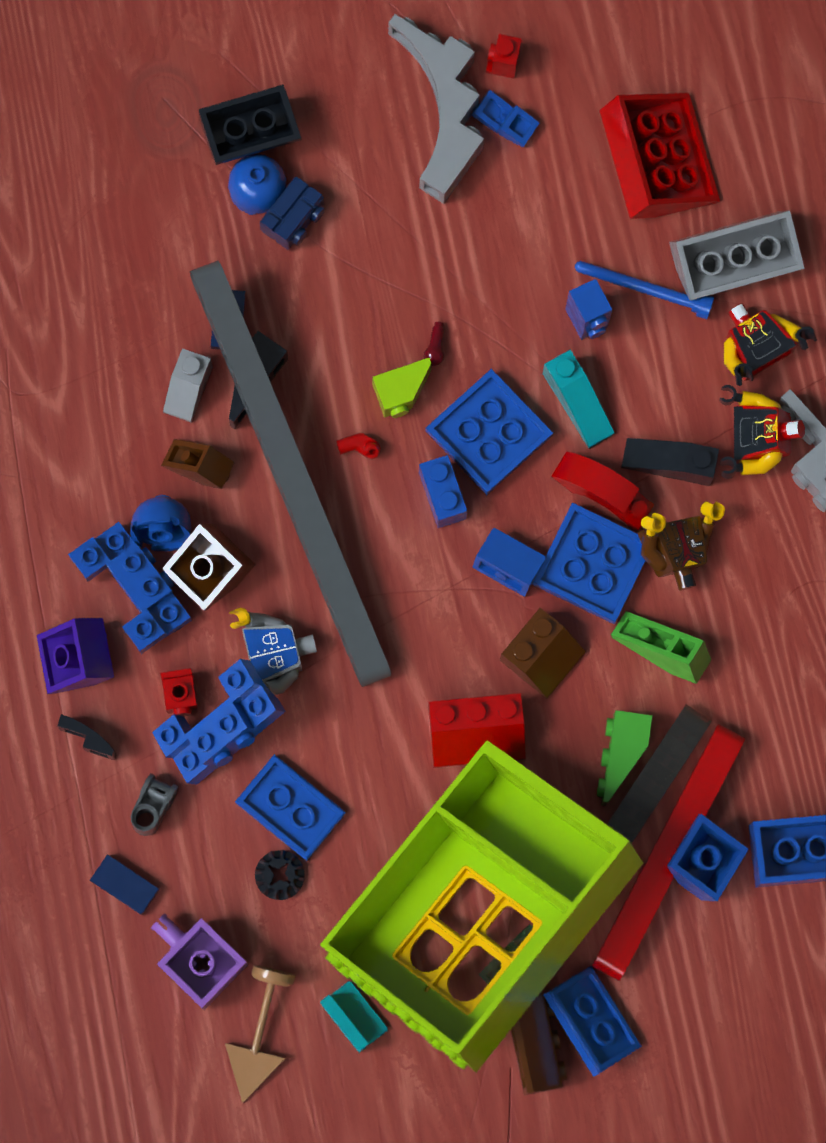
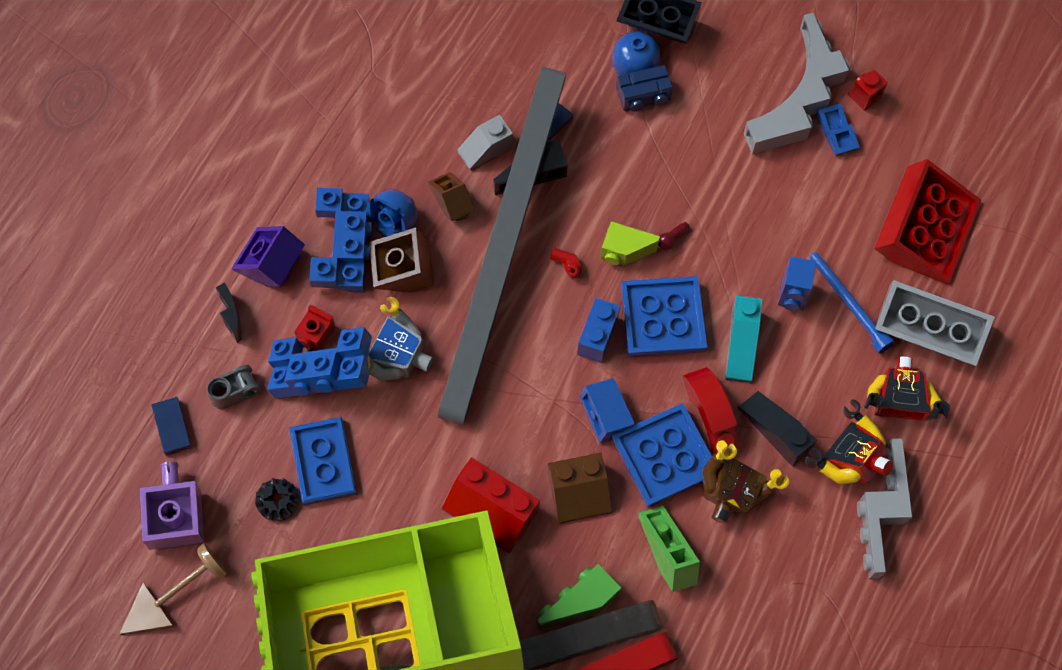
camera: 40 degrees right, 10 degrees down
teal panel [320,981,387,1053] -> none

